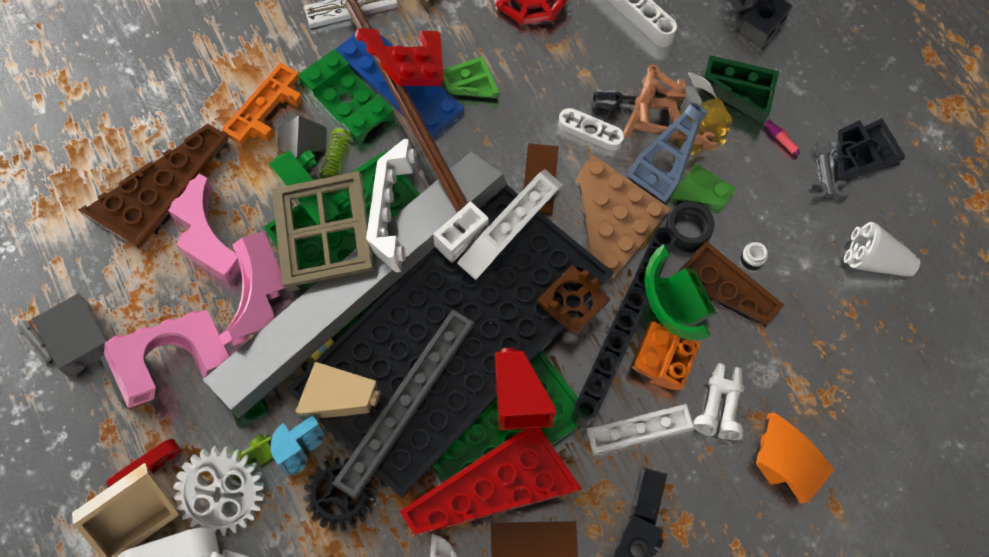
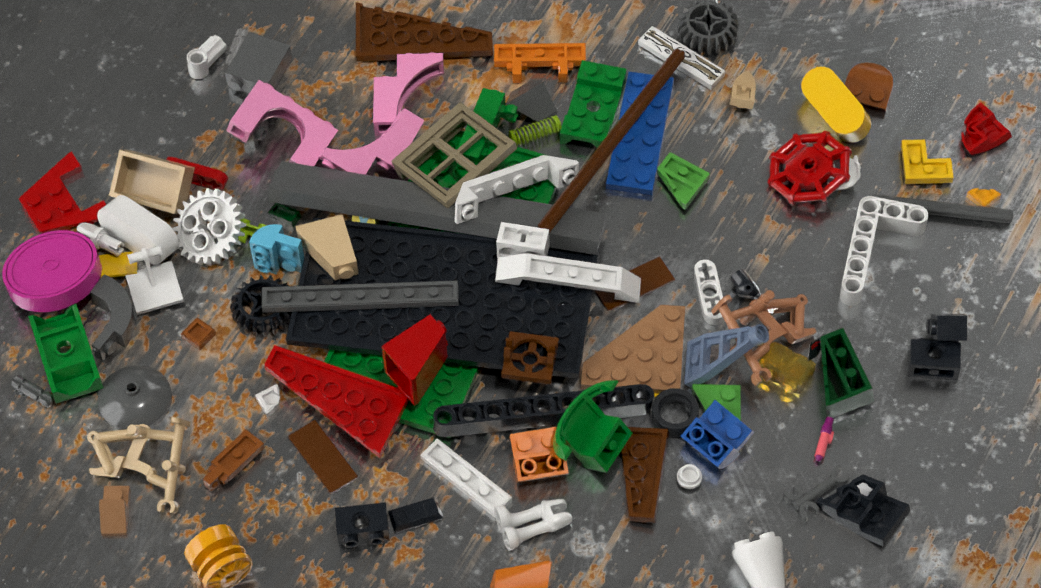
camera: 60 degrees right, 10 degrees down
red wing [355,28,443,86] -> none
none -> white piece [187,35,227,79]
none -> blue brick [681,400,754,469]

